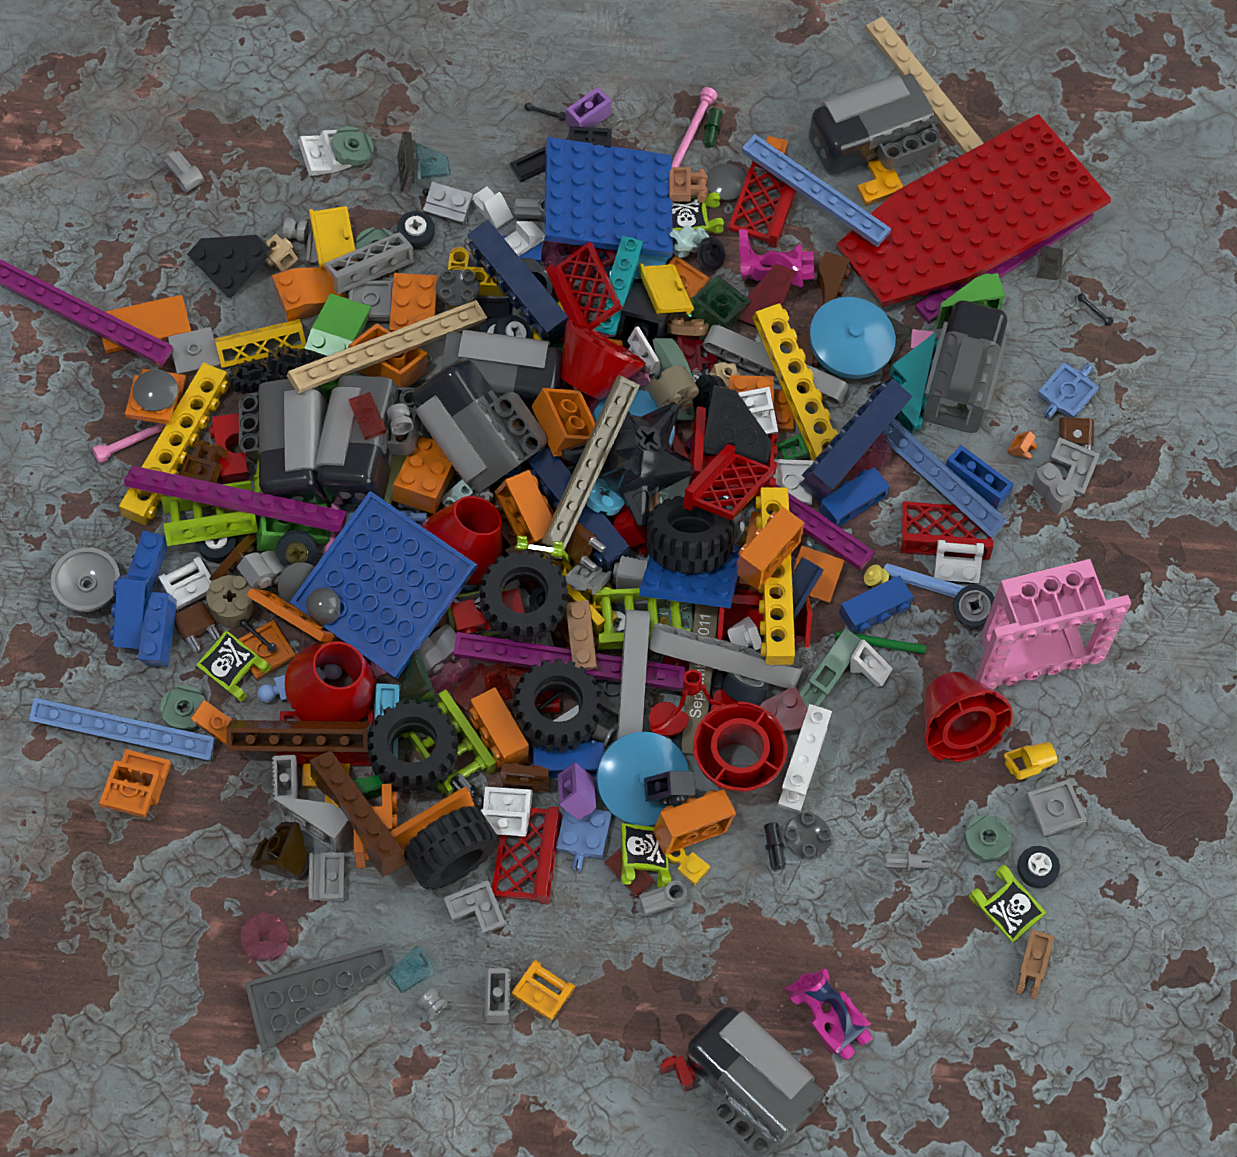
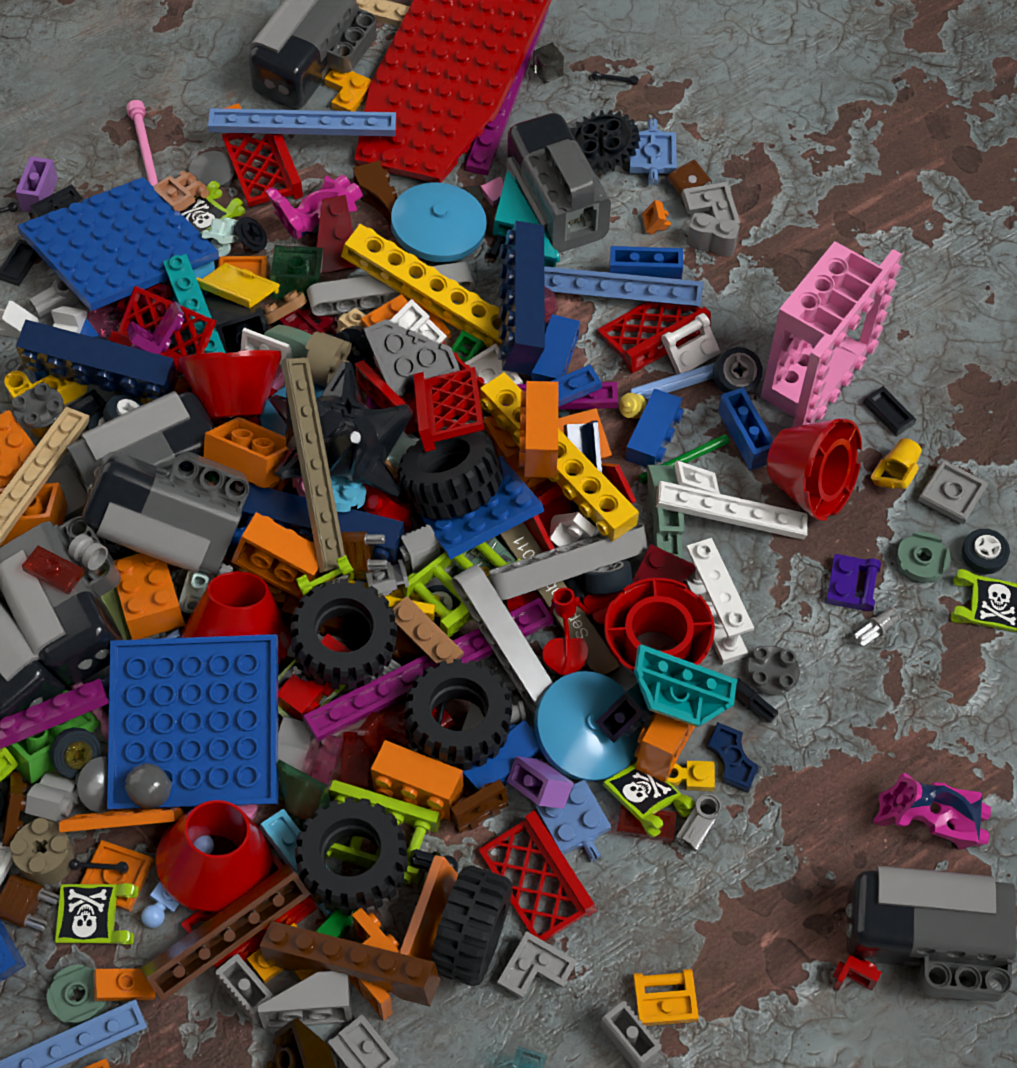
camera: 35 degrees left, 5 degrees down
white slope [481,787,533,837] -> none
dark green axle [702,108,723,148] -> none
bright green slope [935,273,1005,329] -> none
none -> magenta bracket [126,301,184,354]
none -> blue plate [550,364,602,407]
none -> black gear [570,110,641,174]
none -> teal wedge [634,644,737,727]
none -> white tile [656,481,808,540]
none -> dark blue tile [707,722,759,793]
none -> blue brick [718,387,773,471]
none -> dark purple plate [826,554,881,611]
none -> black tile [863,386,917,437]

